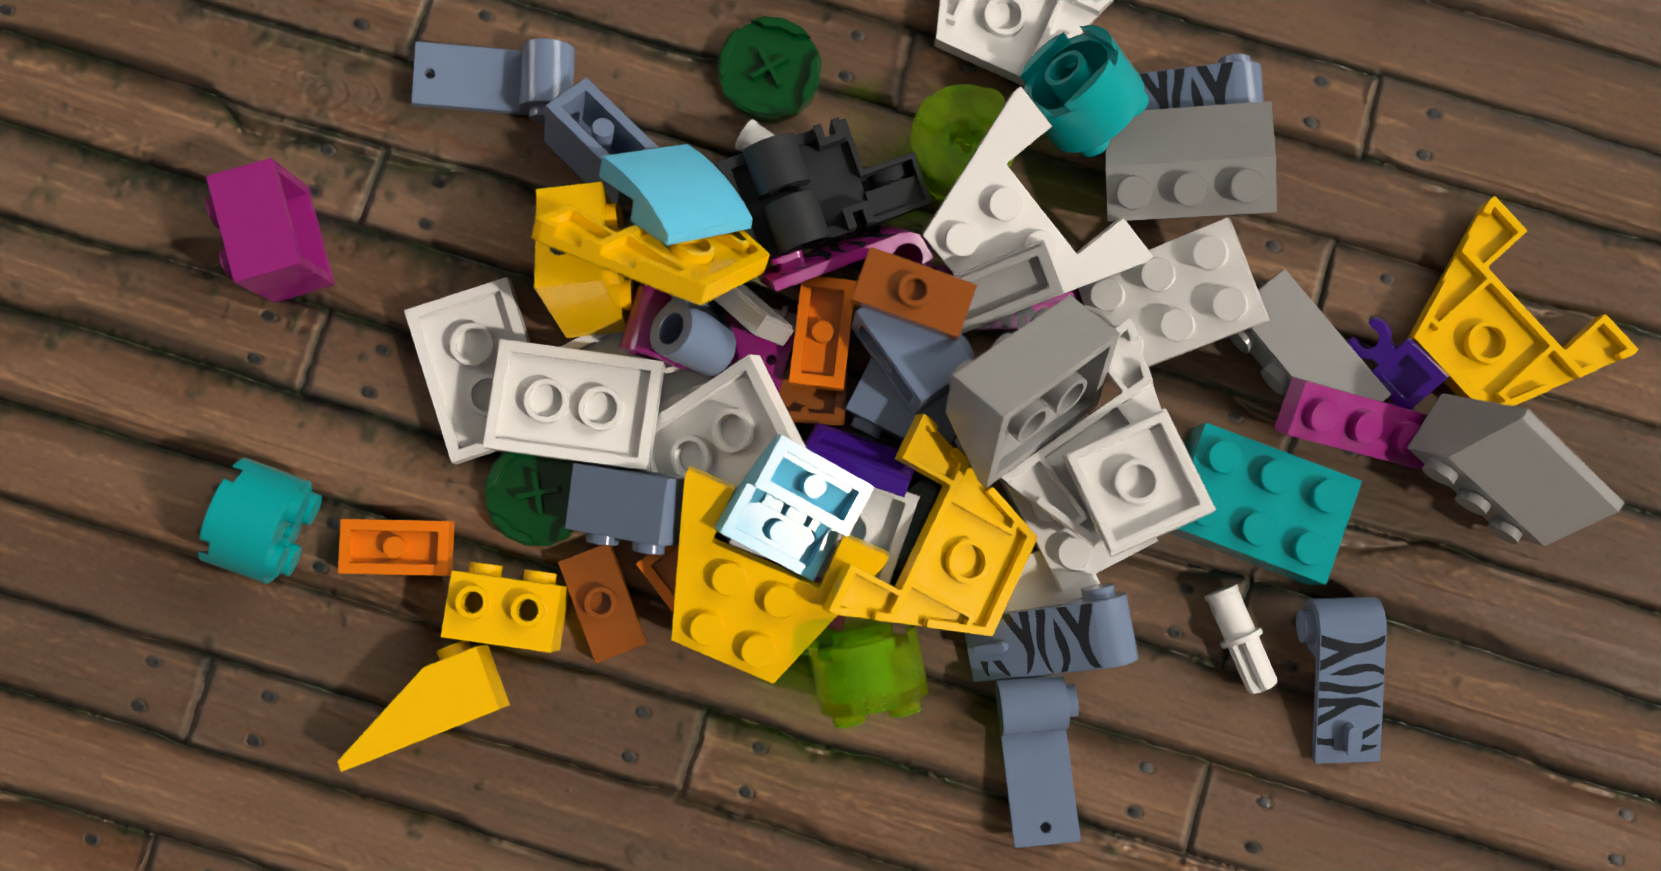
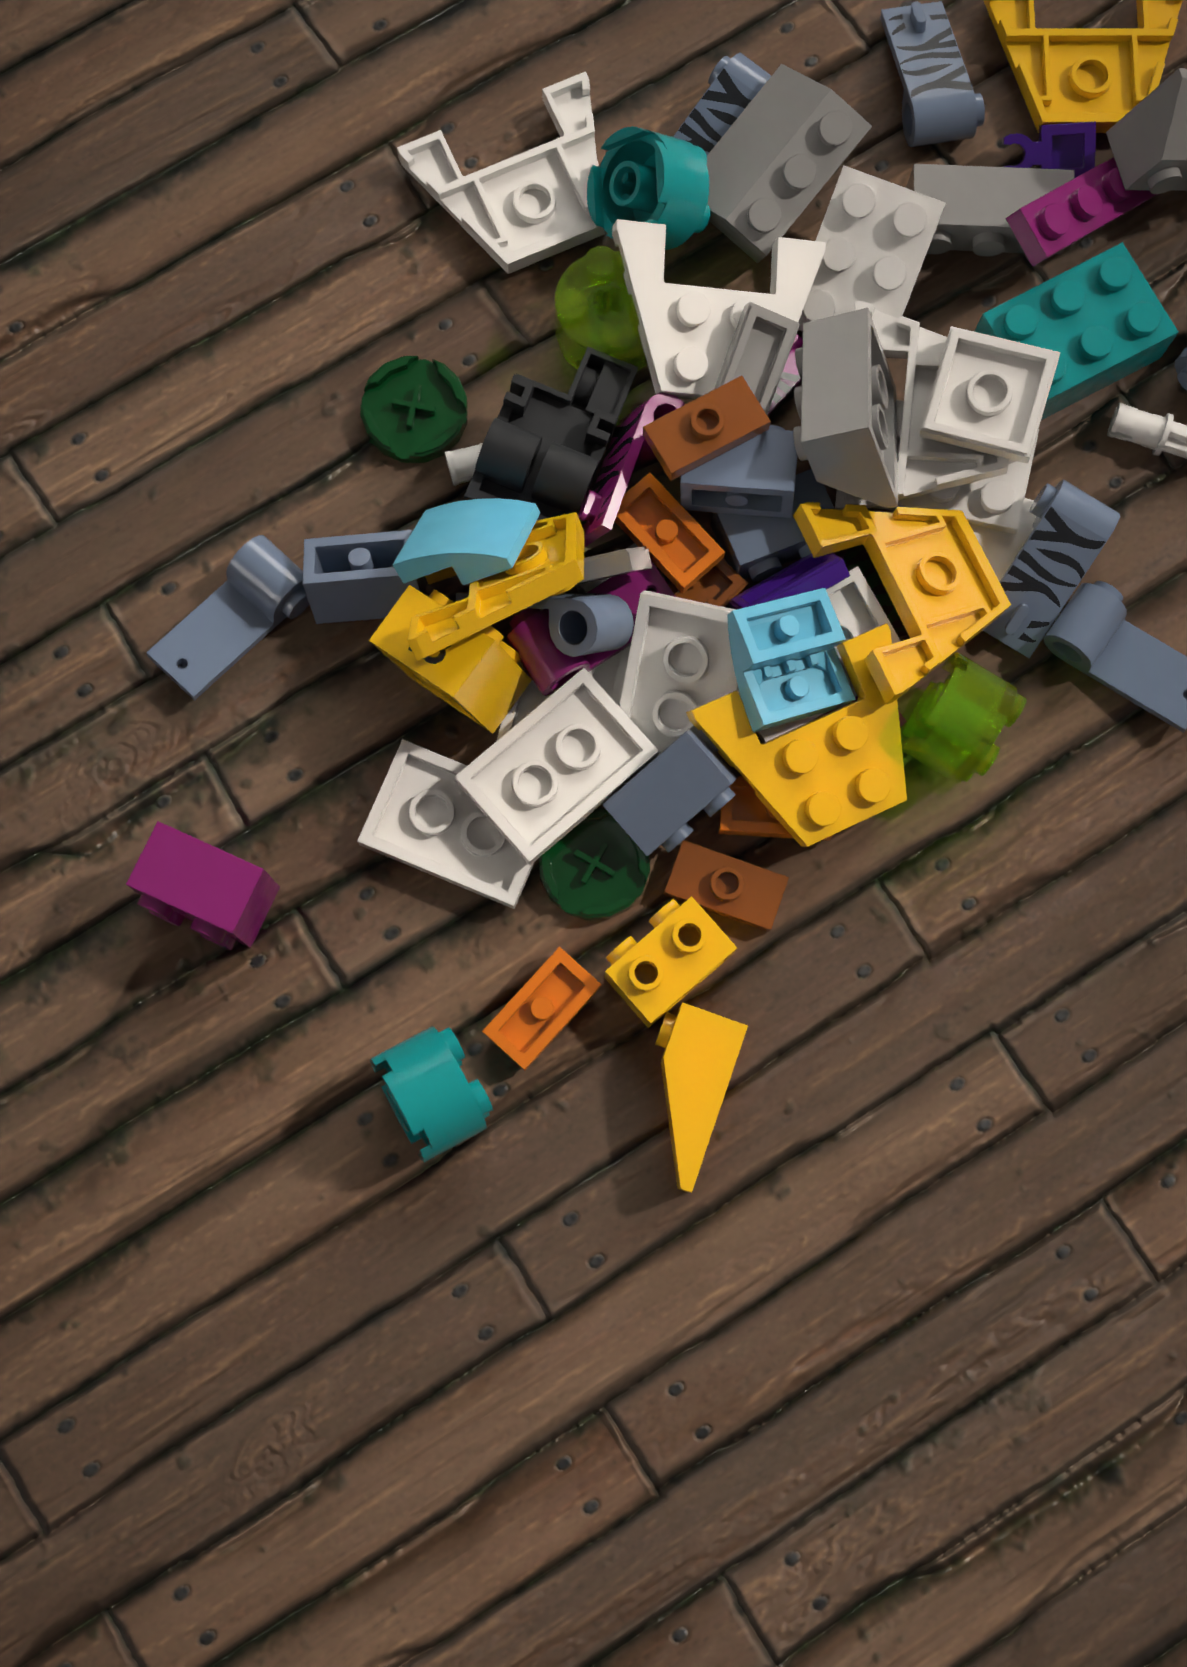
camera: 50 degrees left, 5 degrees down
none -> sand blue door [880,1,985,147]

